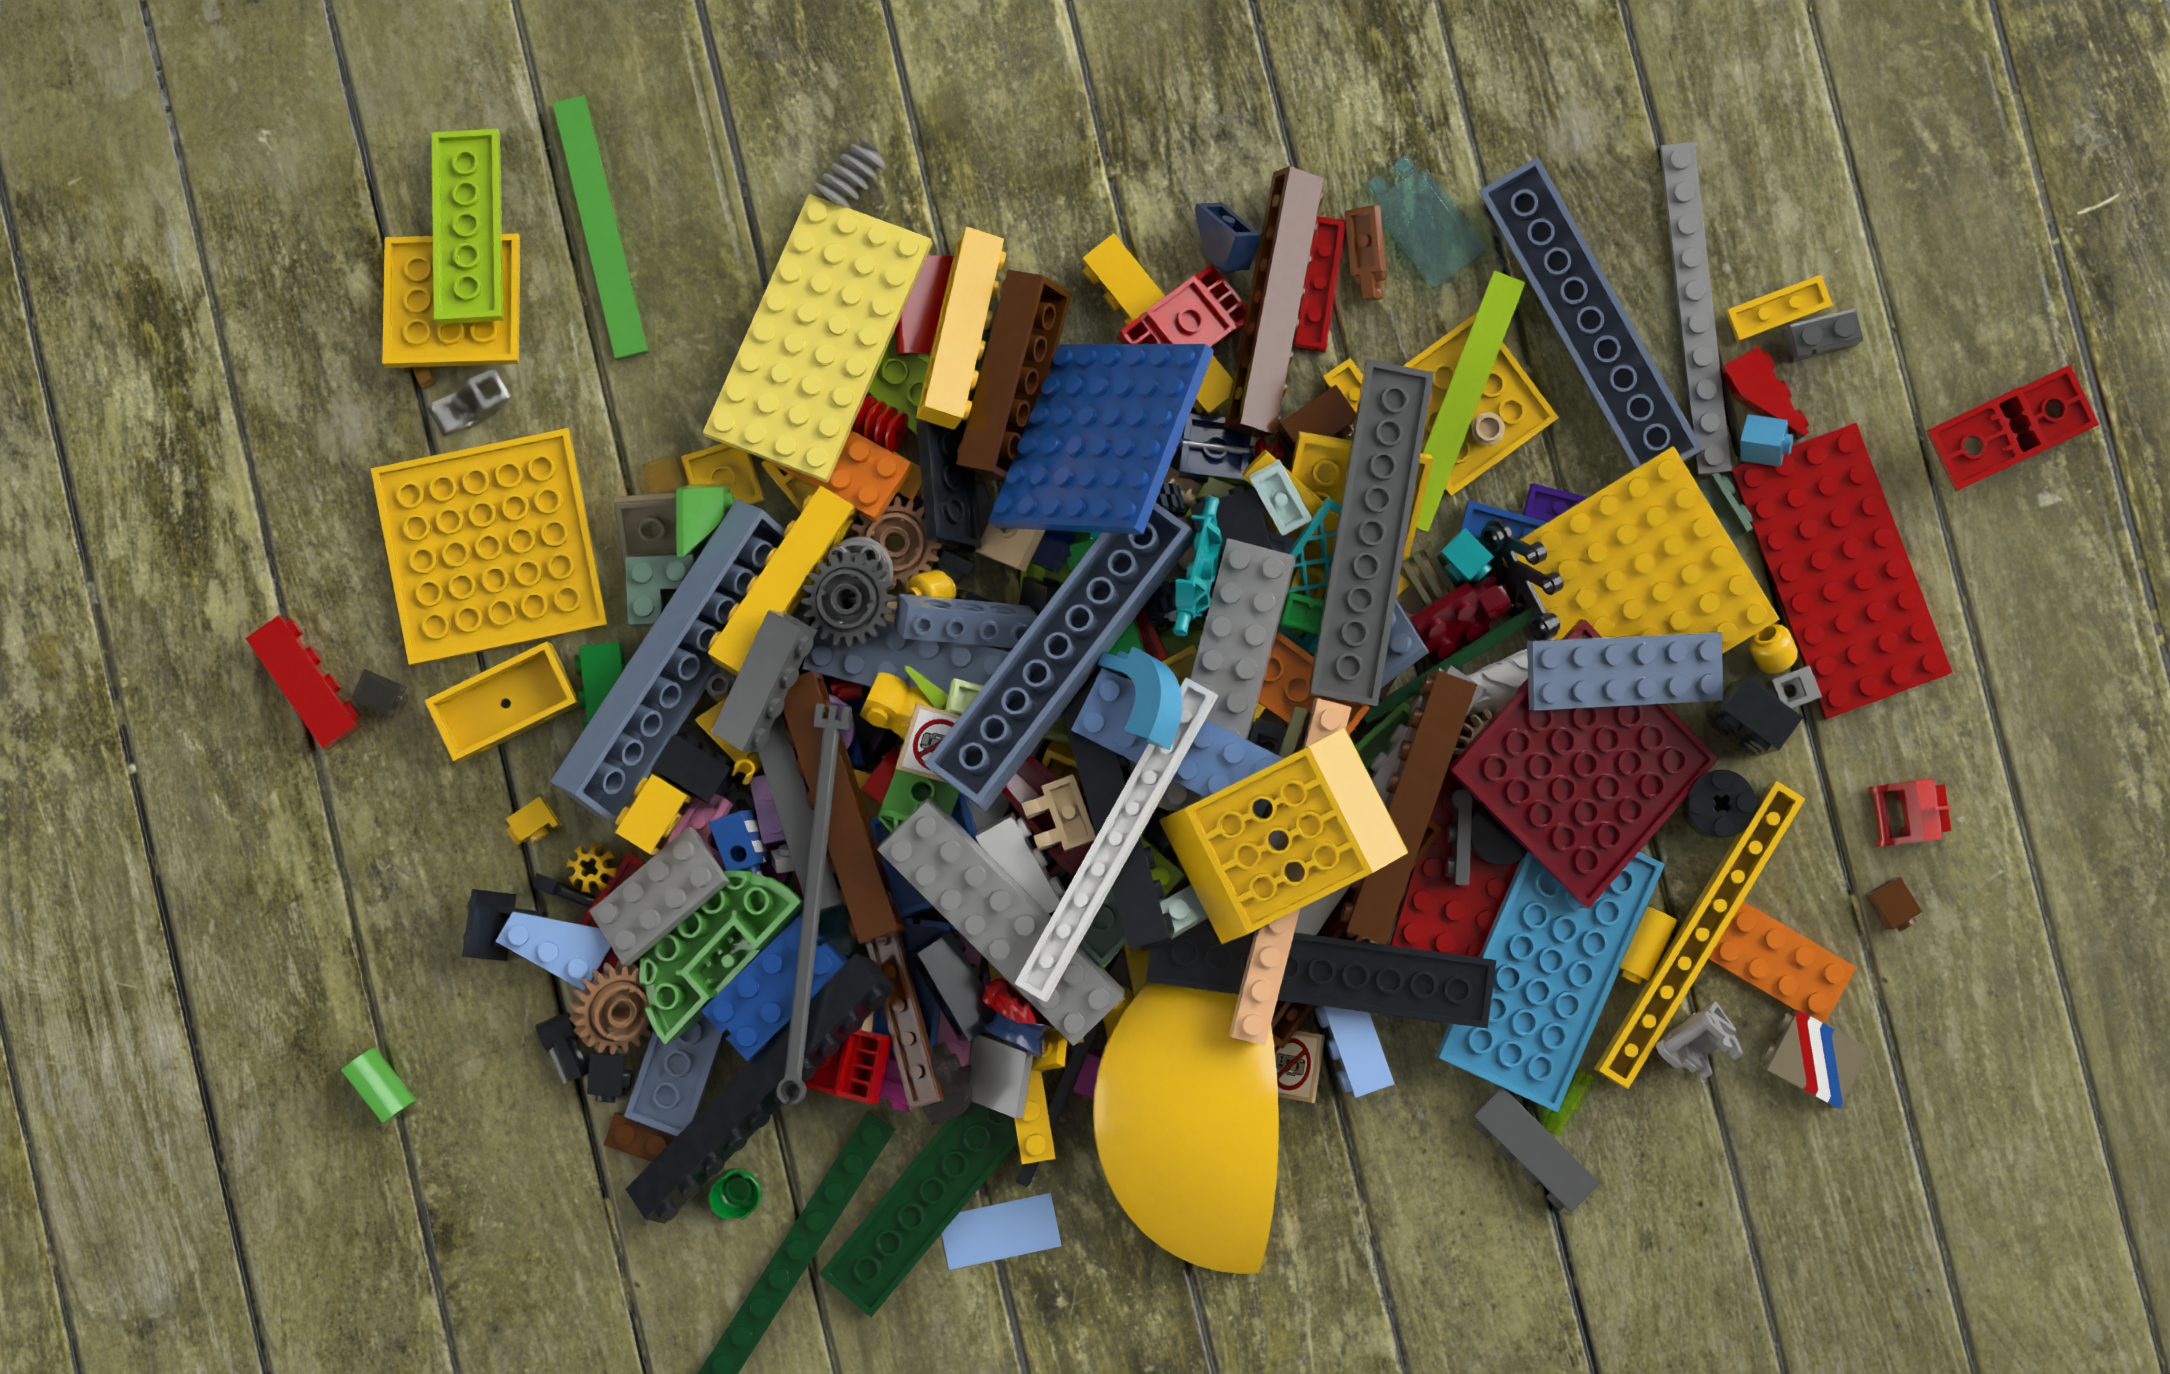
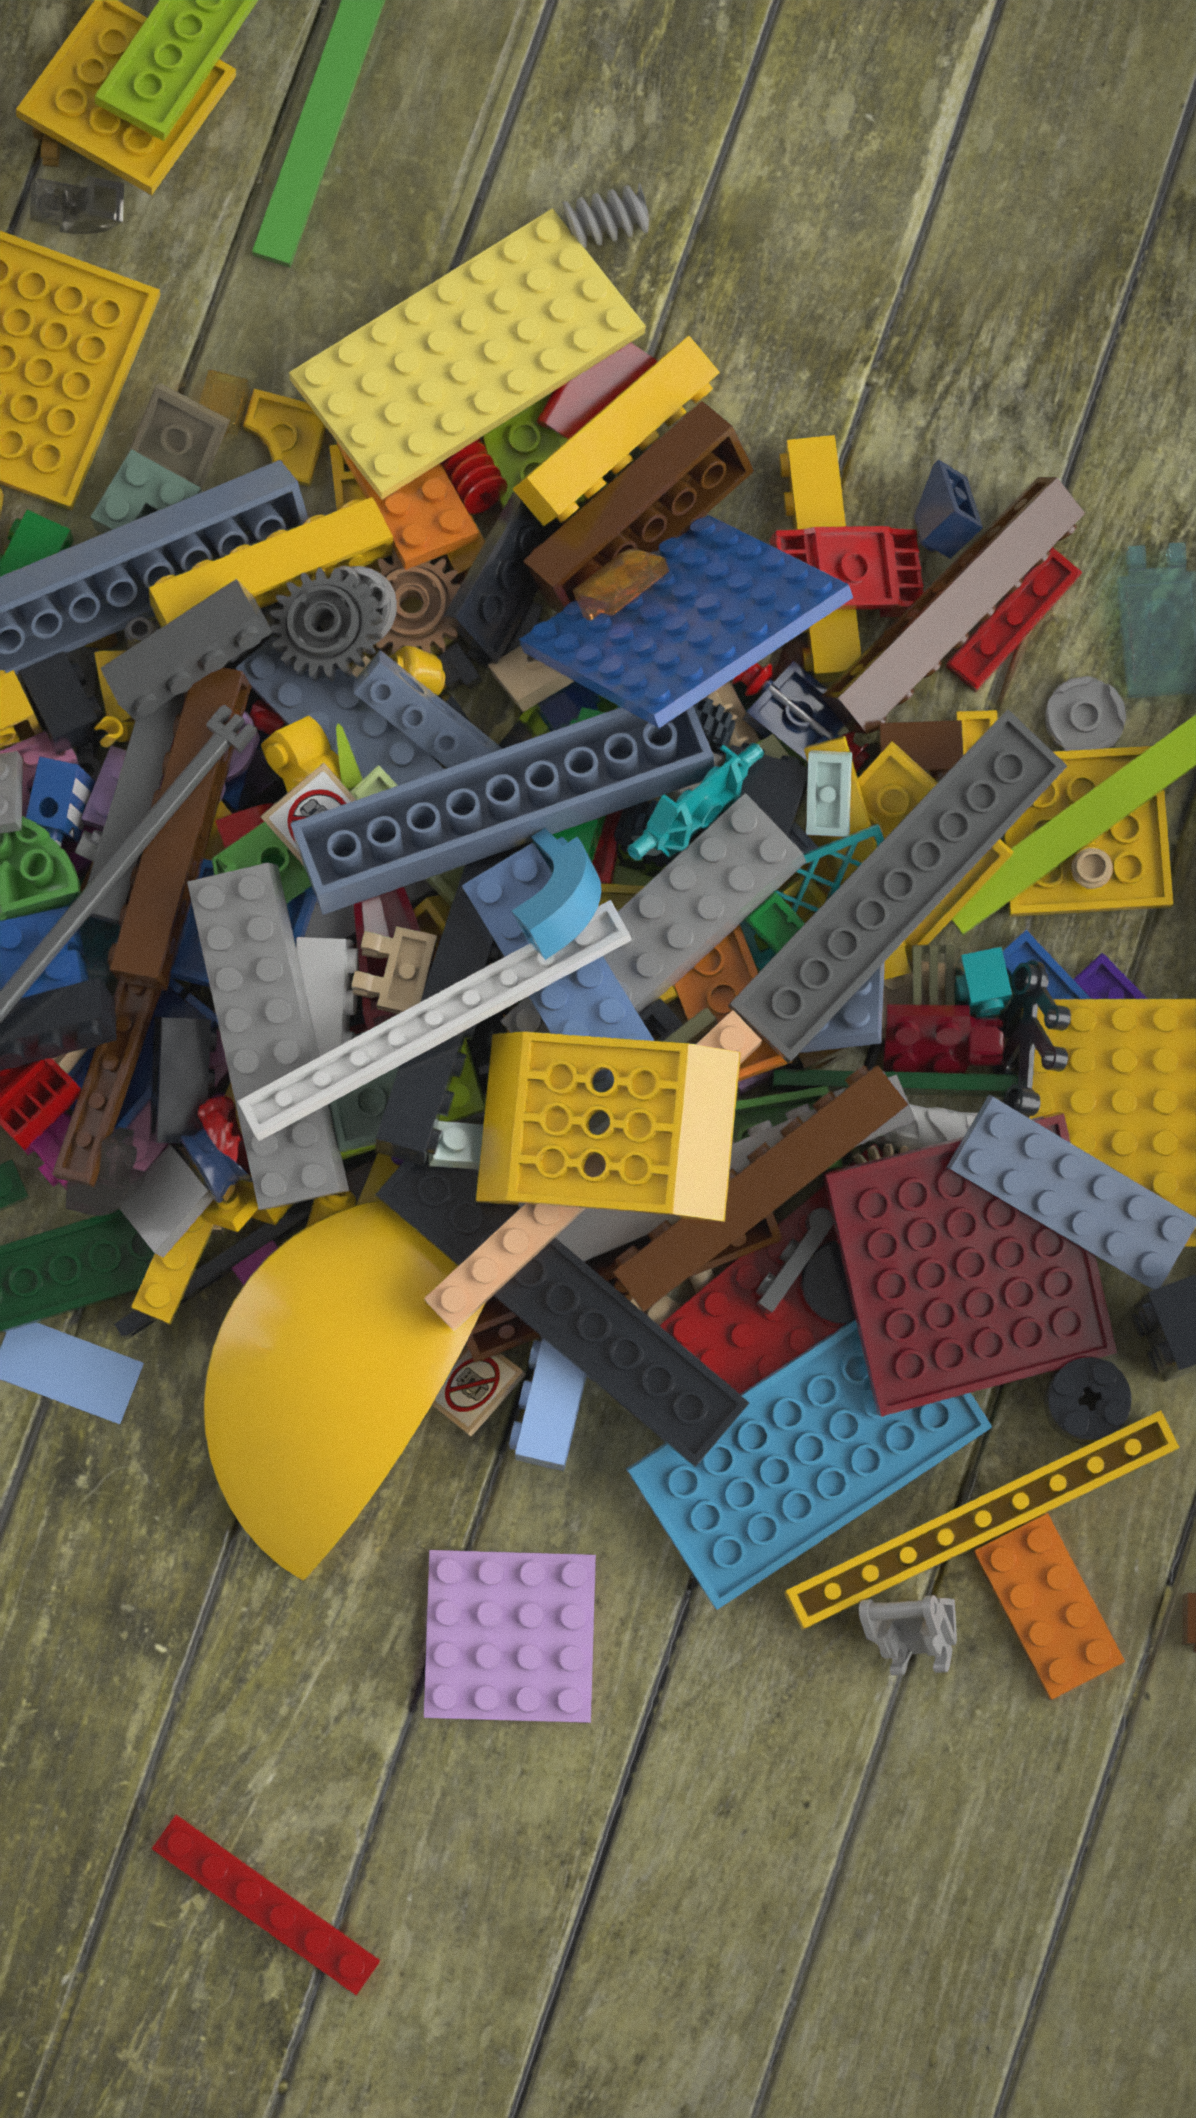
camera: 30 degrees right, 5 degrees down
bright green slope [676,484,735,557] -> none
dark orange hinge [1345,205,1387,301] -> none
dark grey brick [1471,1086,1600,1212] -> none
clear neon green pin [1542,1067,1595,1136] -> none
yellow brick [1619,906,1678,985] -> none
panel [1761,1009,1871,1109] -> none
none -> lavender plate [424,1550,596,1723]
none -> clear orange slope [573,549,669,621]
none -> light grey tile [1044,676,1126,751]

